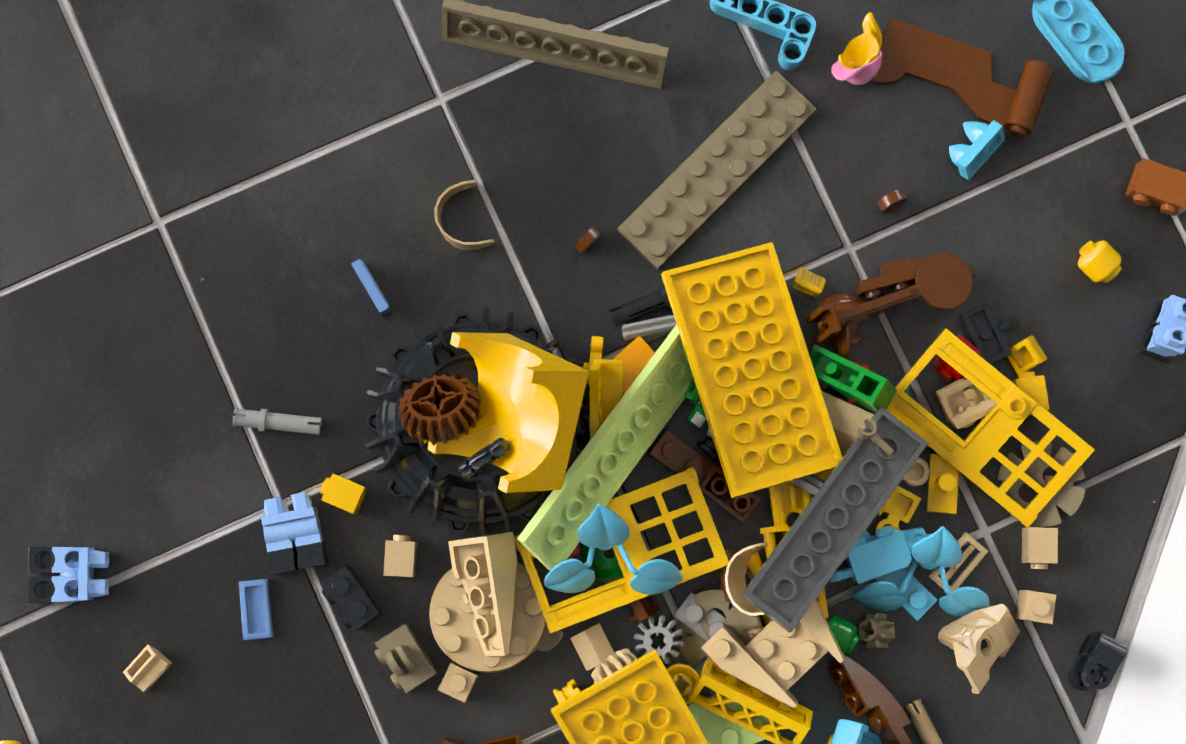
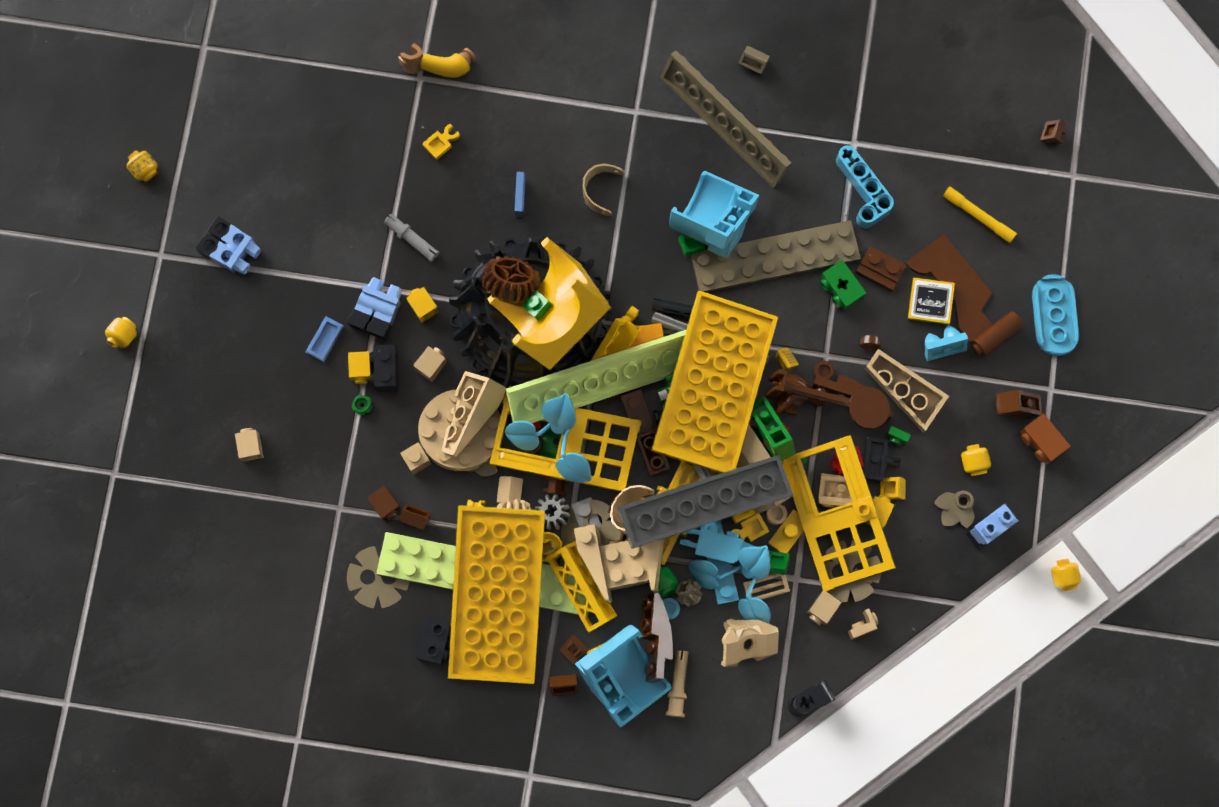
camera: 30 degrees right, 5 degrees down
tan piece [123,645,172,692] -> none
dark tan brick [374,623,439,693] -> none
black axle [458,438,510,478] -> none
reddish brown tile [574,226,600,253] -> none
yellow hair [831,12,882,85] -> none
dark tan hand [857,419,894,455] -> none
tan brick [1015,590,1056,624] -> none
none -> yellow brick [348,351,372,384]
none -> green plate [352,395,372,415]
none -> piece [399,44,475,78]
none -> yellow plate [422,124,460,161]
none -> green plate [522,290,553,320]
none -> medium azure tile [662,598,680,620]
none -> medium azure piece [669,171,759,258]
none -> green plate [678,235,705,257]
none -> green plate [769,551,790,575]
none -> reddish brown tile [813,360,834,380]
none -> green brick [820,260,866,312]
none -> tan bracket [848,609,879,640]
none -> reddish brown plate [856,246,906,292]
none -> tan wedge [865,349,949,432]
none -> green plate [885,426,911,446]
none -> tile [908,278,955,325]
none -> dark tan plate [934,491,975,528]
none -> reddish brown slope [996,390,1042,417]

